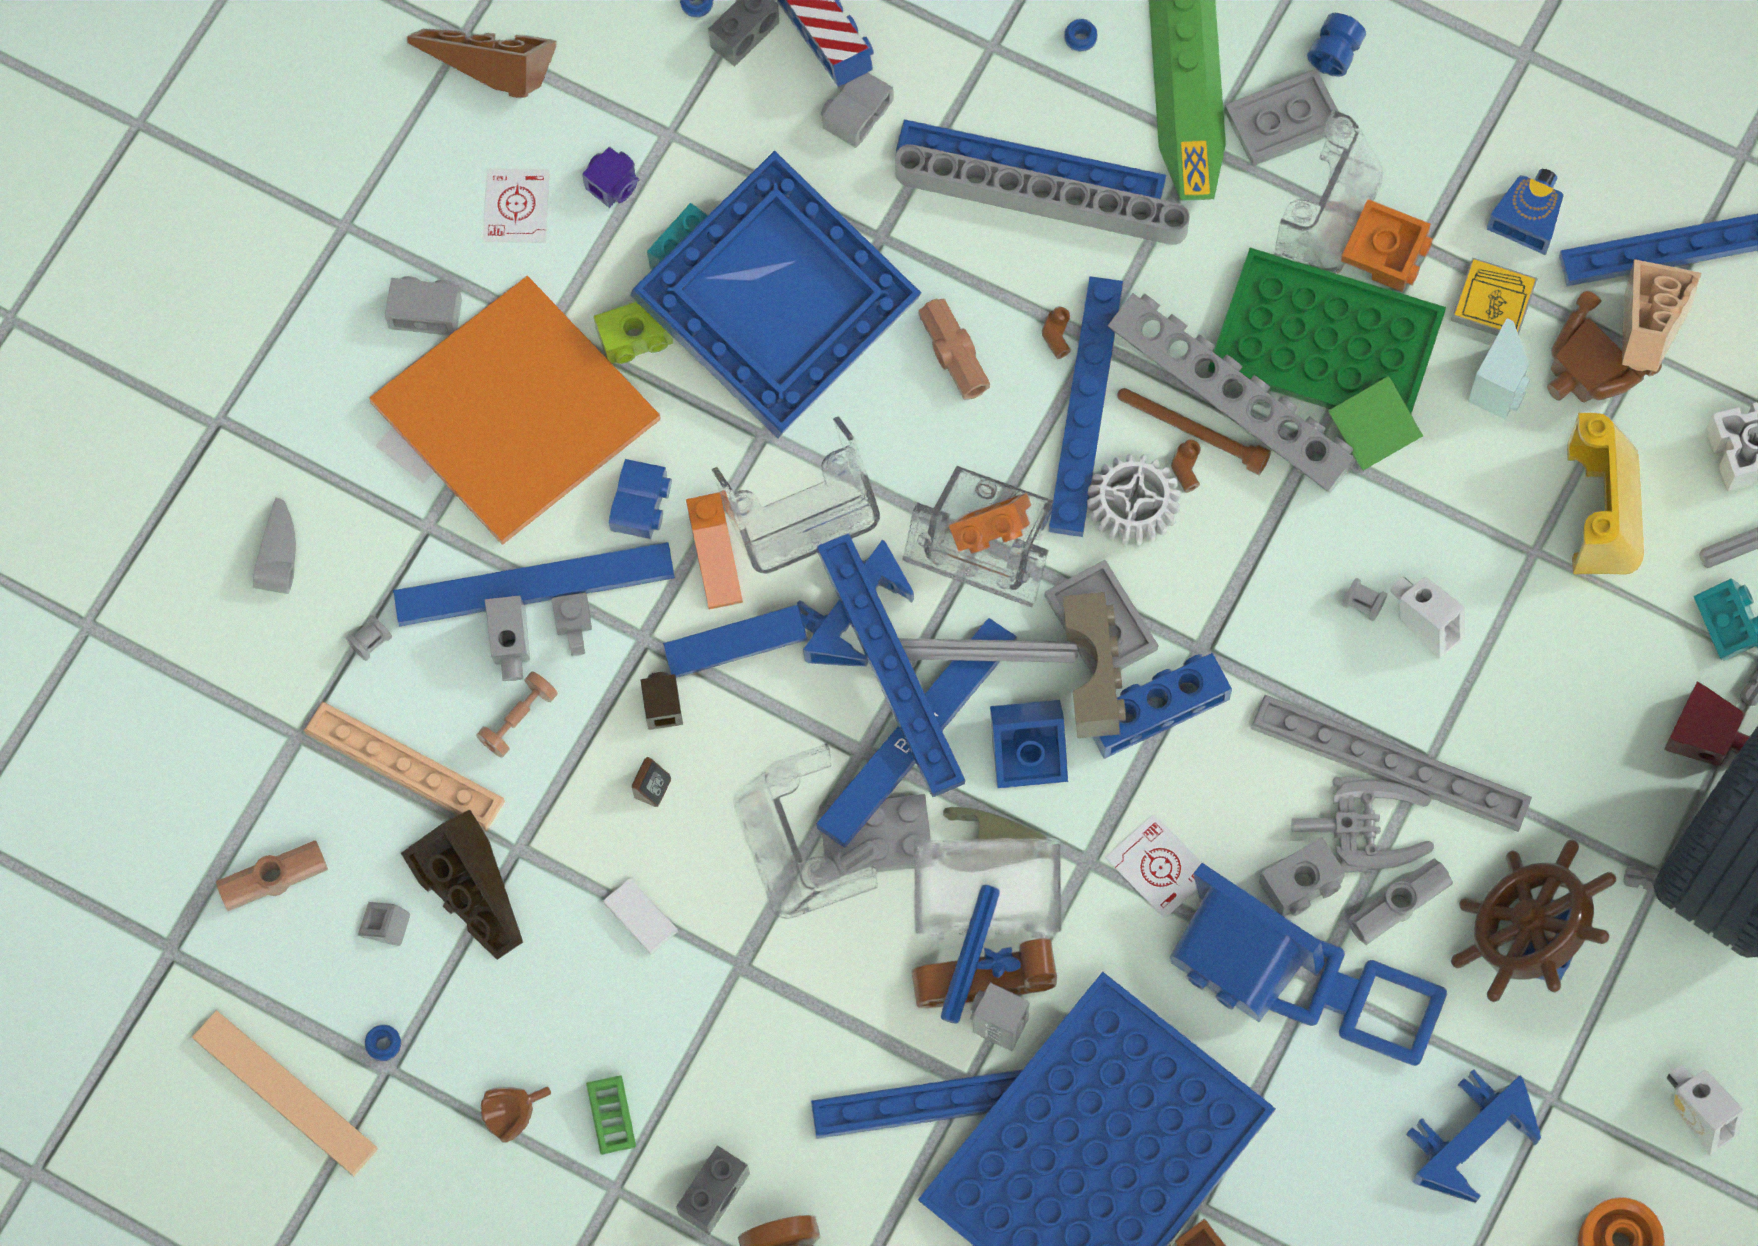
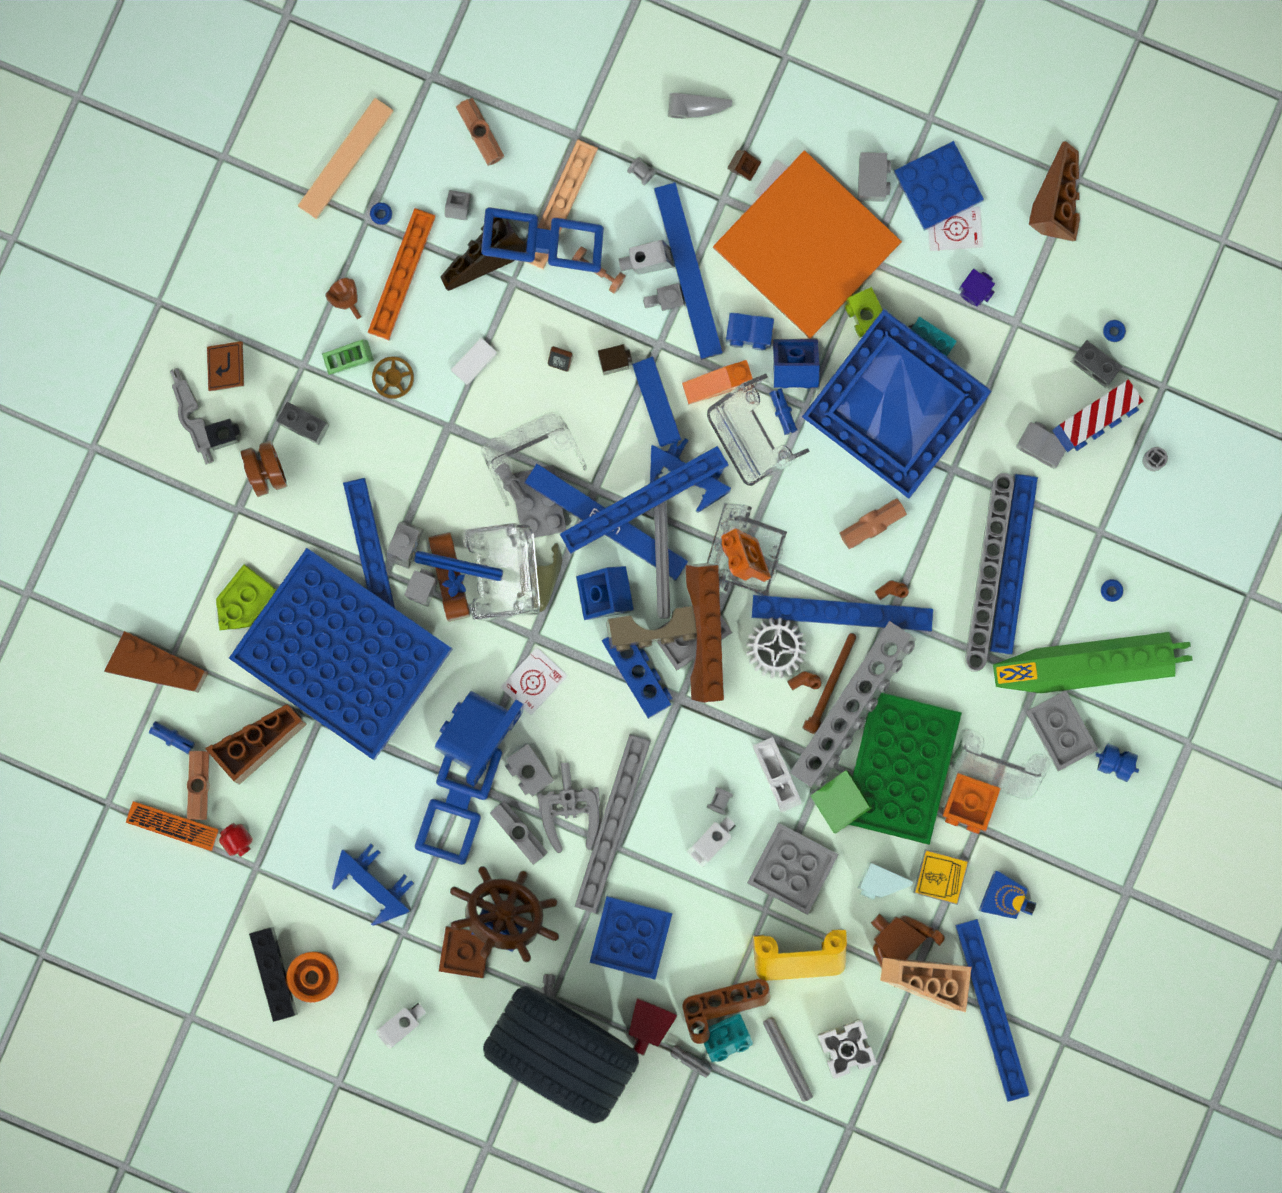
camera: 85 degrees right, 15 degrees up
none -> orange tile [368,208,436,341]
none -> pearl gold wheel [372,357,414,399]
none -> light grey torso [387,521,424,569]
none -> dark orange tile [439,926,487,978]
none -> blue bar [481,207,604,273]
none -> blue plate [589,896,673,980]
none -> dark orange beam [682,979,771,1044]
none -> dark orange arch [686,563,724,703]
none -> reddish brown slope [727,150,761,181]
none -> light grey plate [747,823,839,915]
none -> white slope [752,737,802,813]
none -> blue pin [769,388,798,435]
none -> blue slope [773,339,820,388]
none -> blue plate [894,141,984,231]

